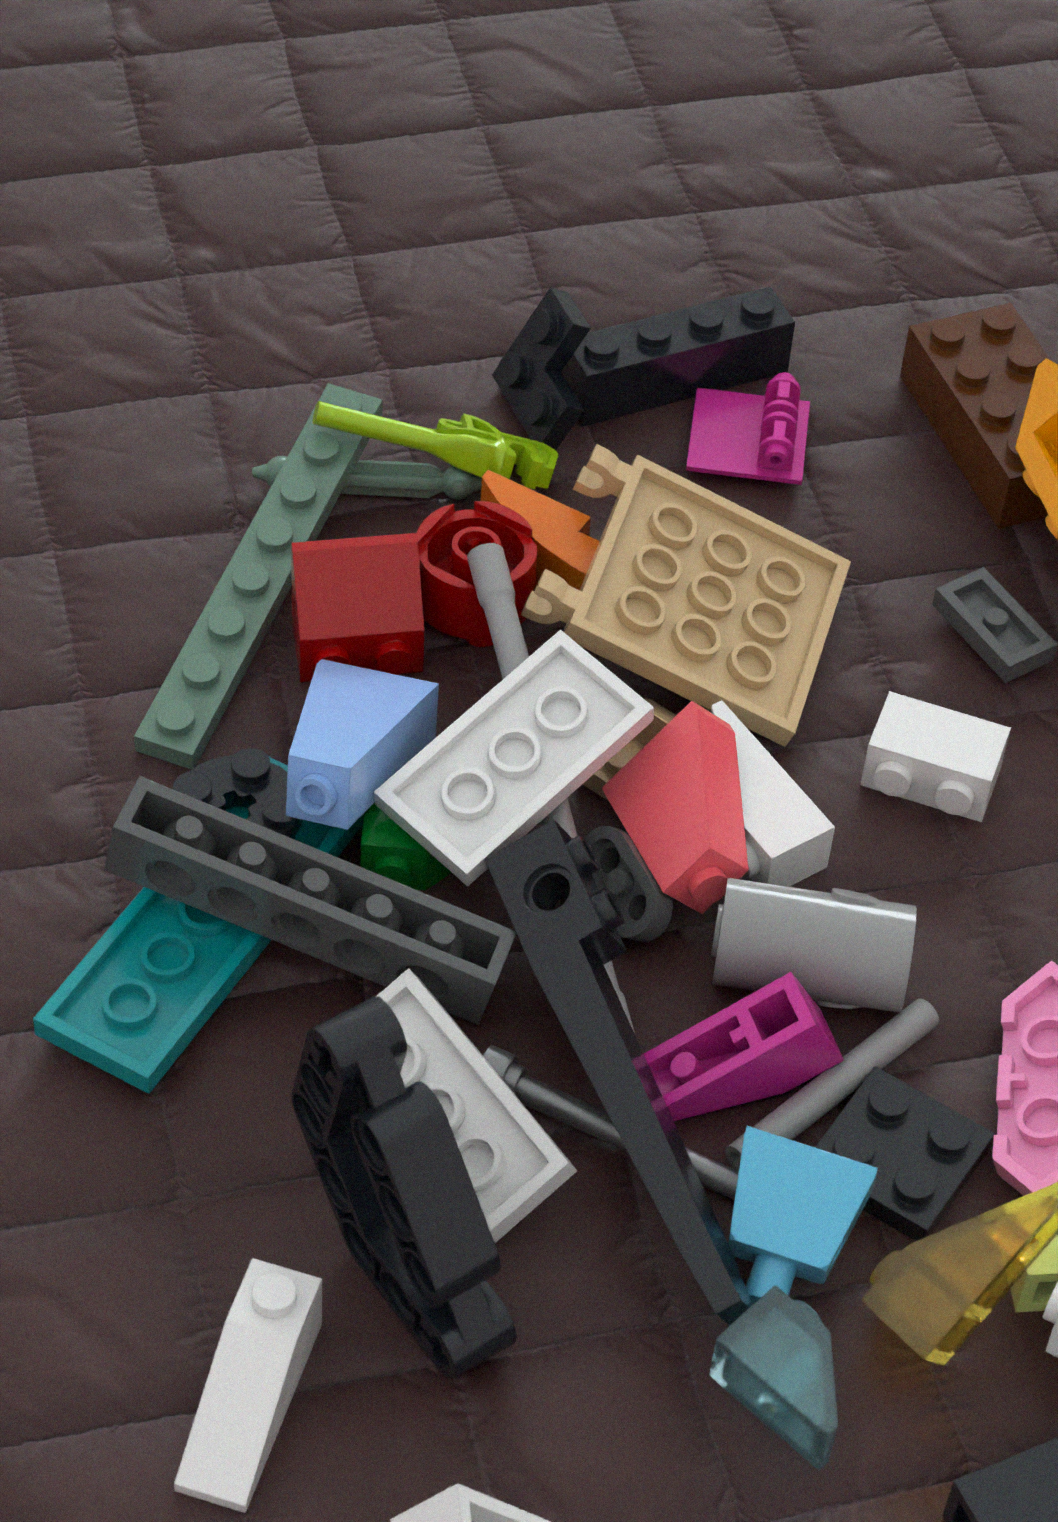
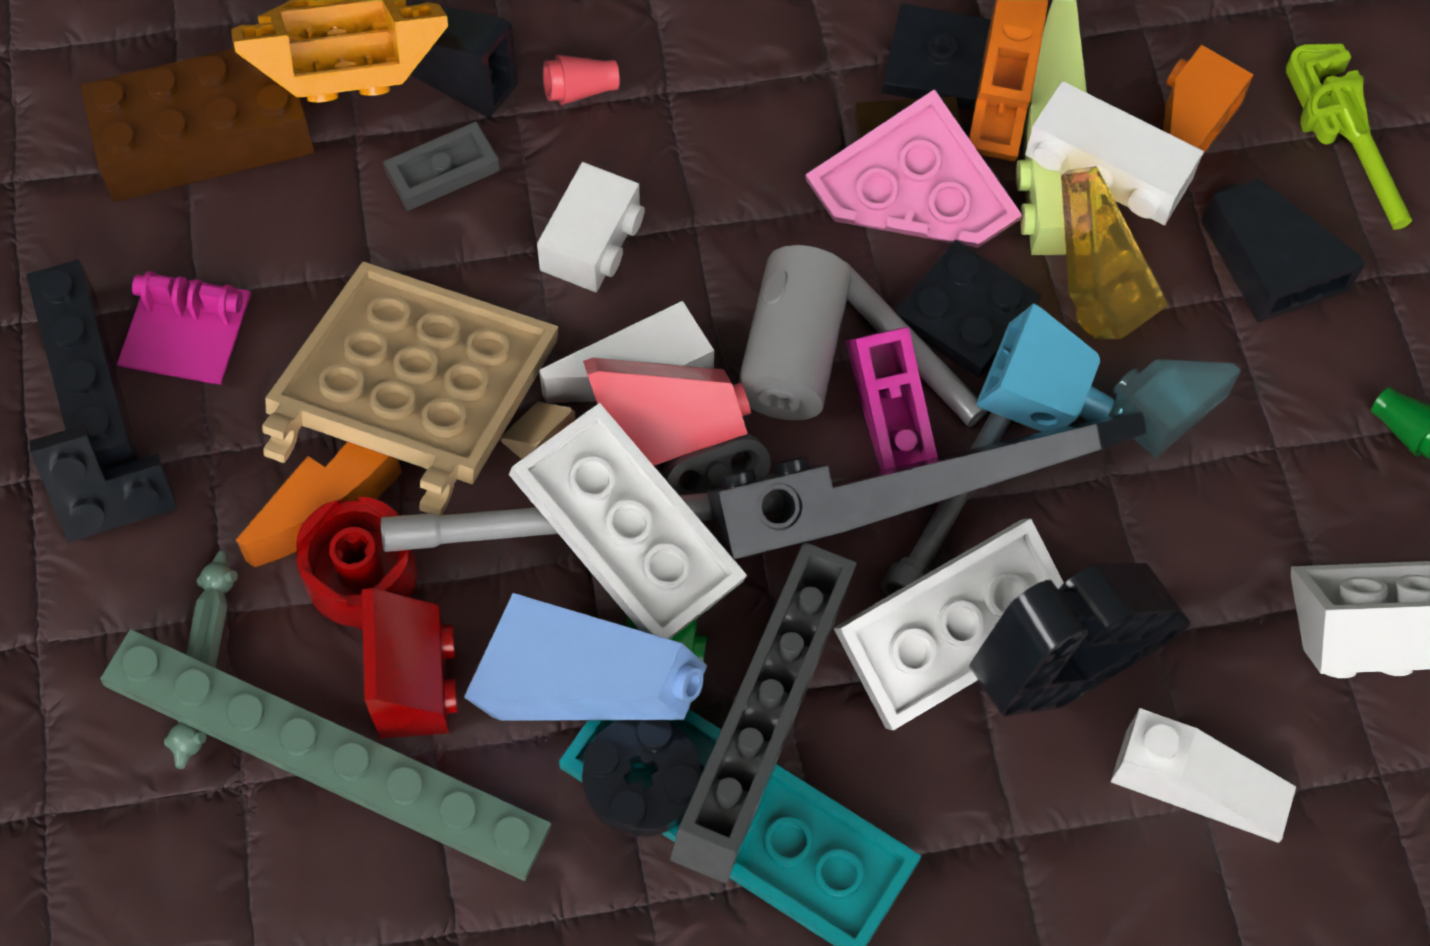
camera: 85 degrees left, 15 degrees up
lime piece [313,401,558,490] -> none

